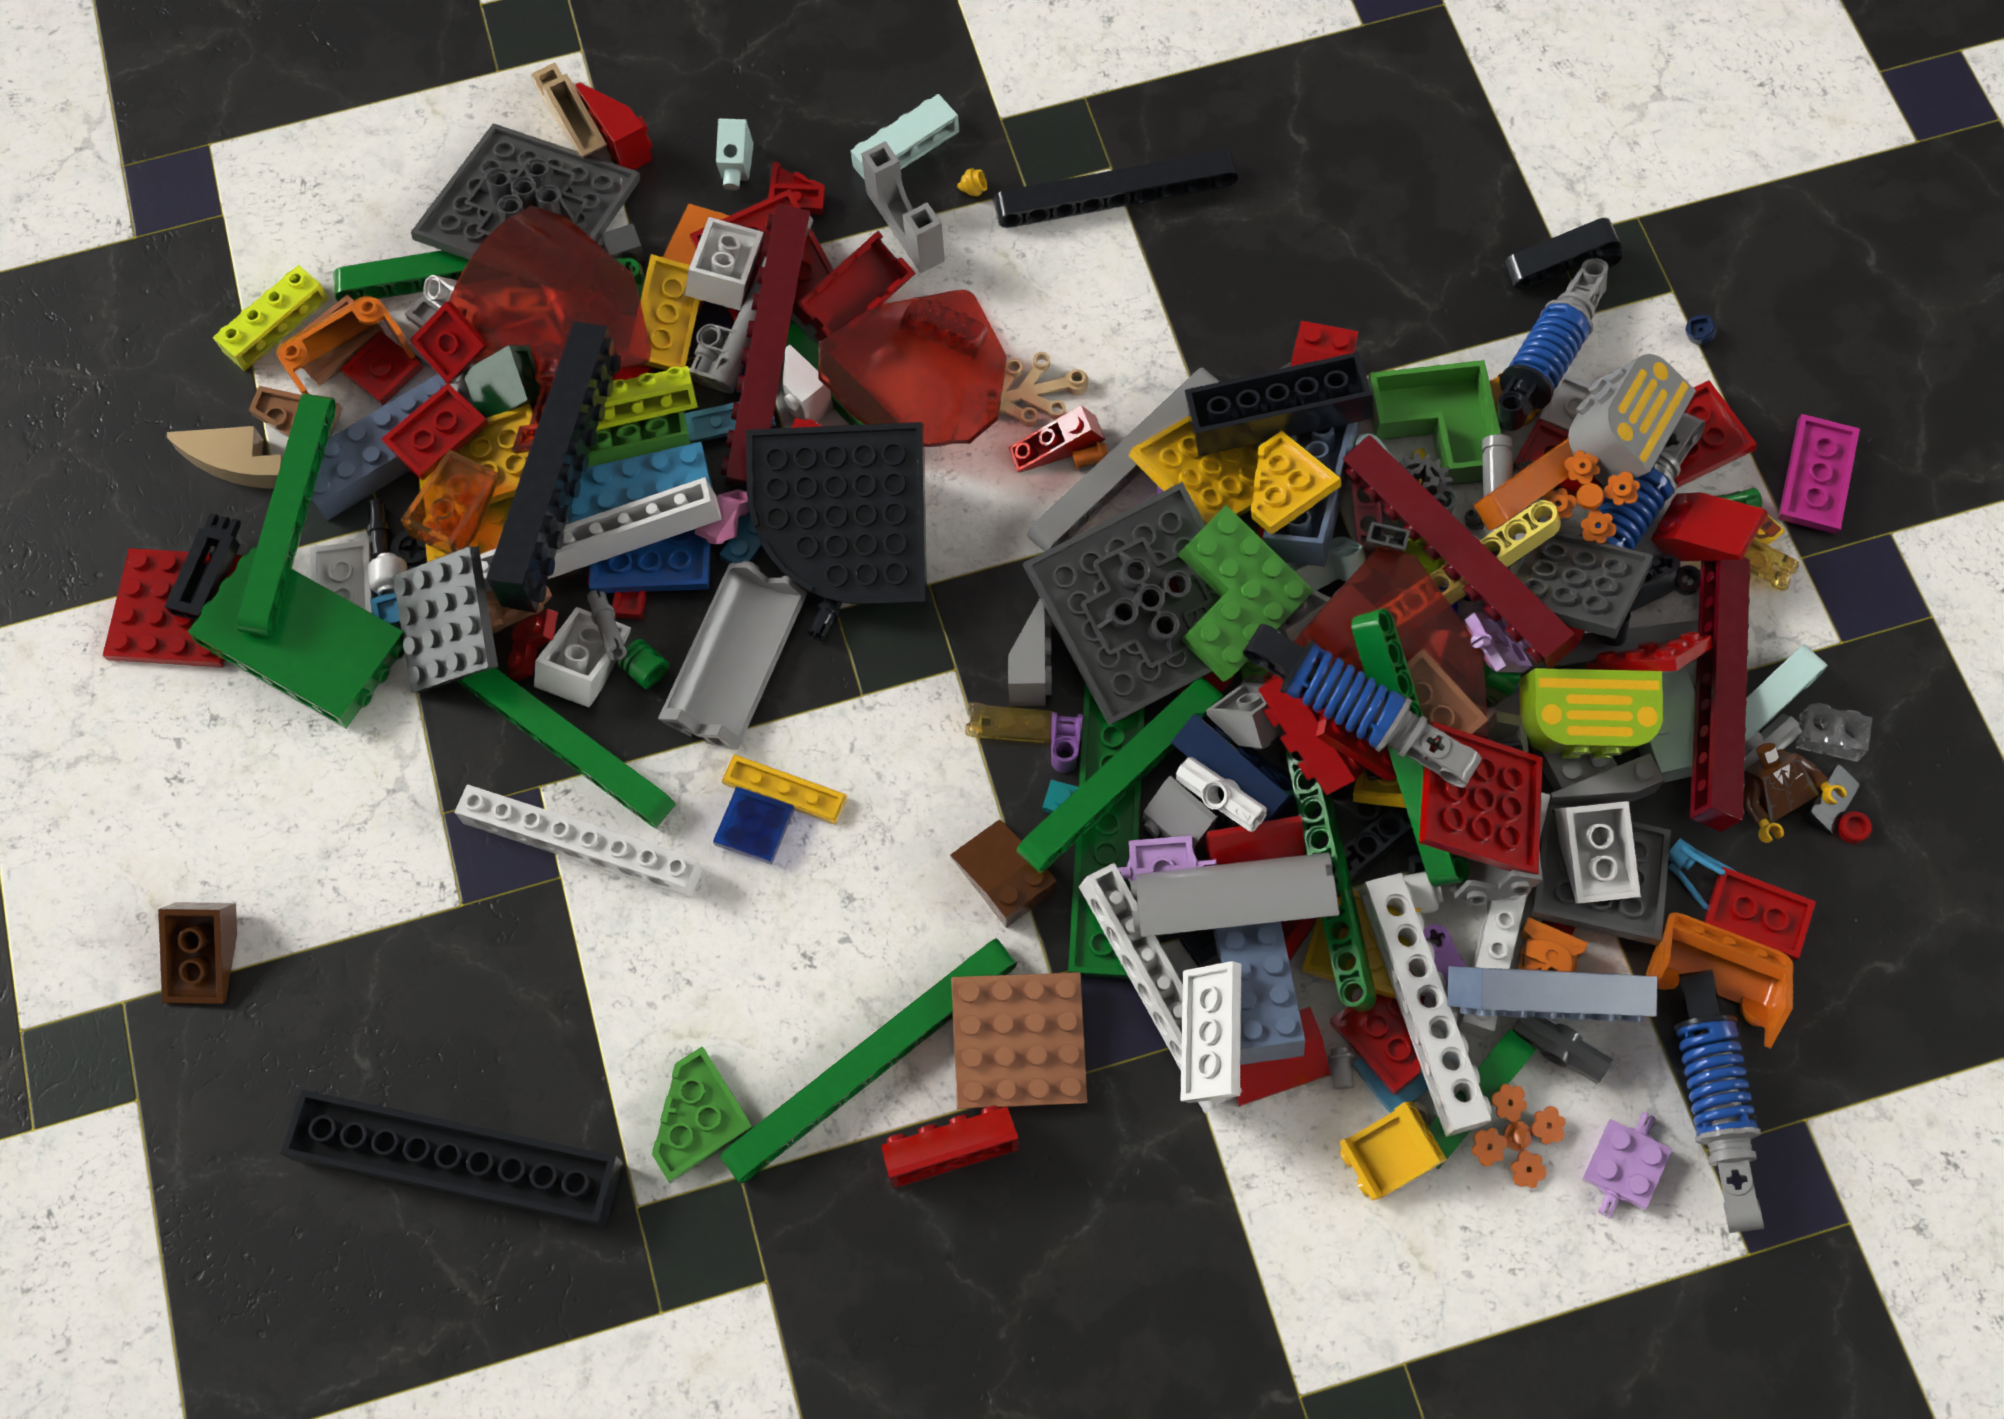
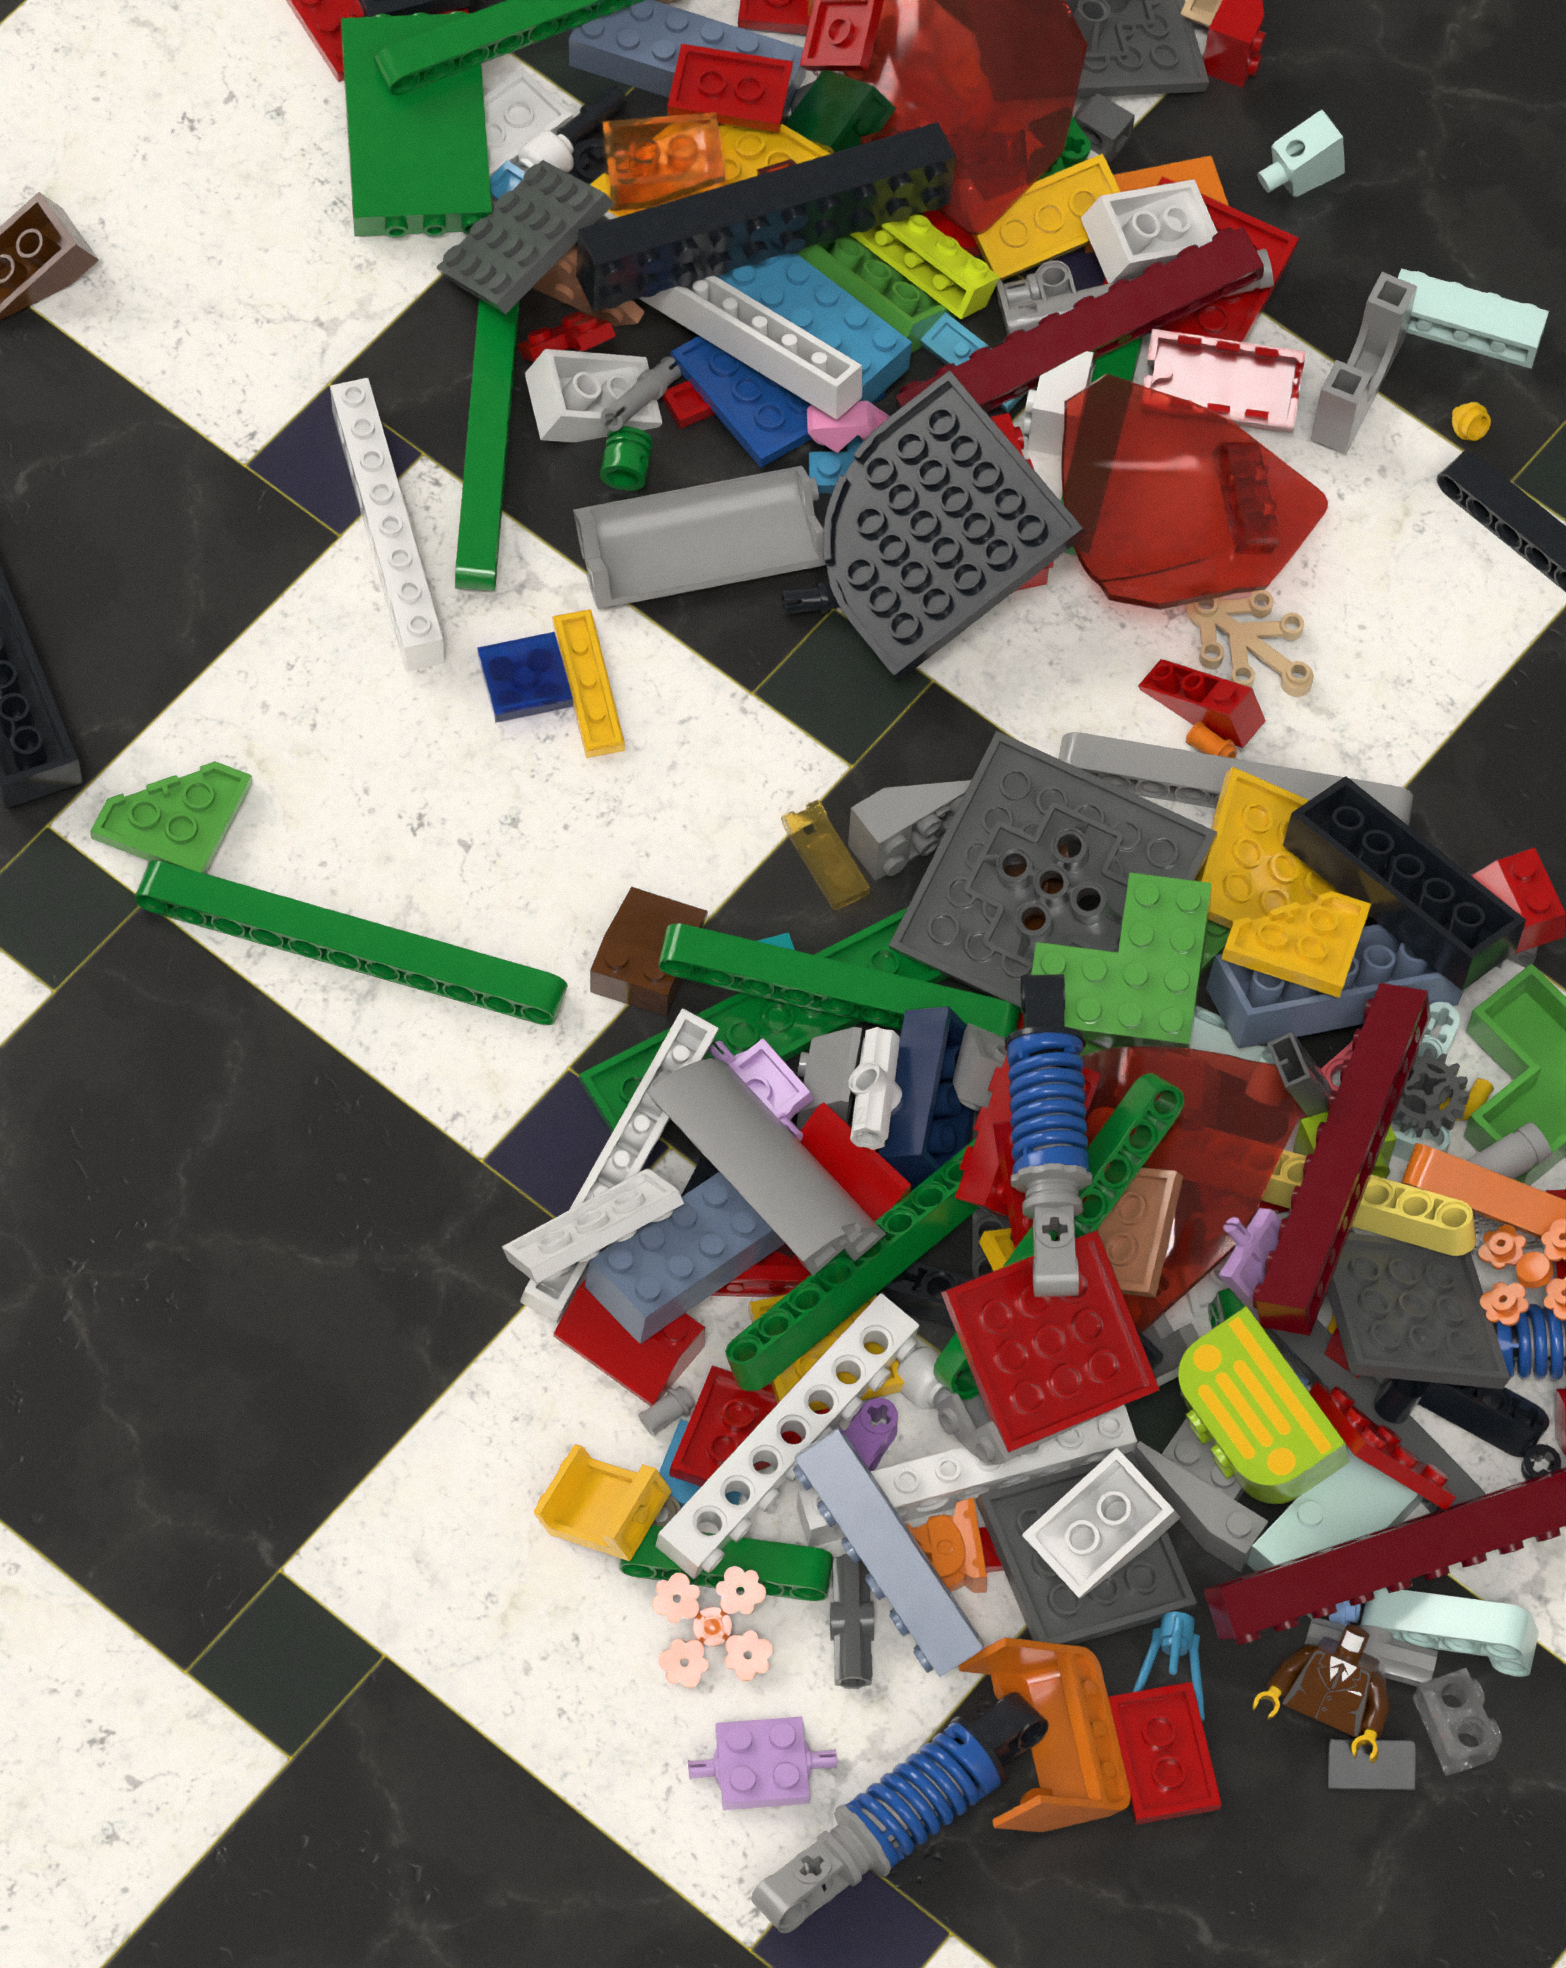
camera: 50 degrees right, 5 degrees down
red wing [768,162,826,215] -> none
red slope [881,1105,1019,1189] -> none
nougat plate [951,972,1087,1109] -> none
medium lavender piece [1051,712,1083,773] -> none
red tile [1837,811,1872,844] -> none

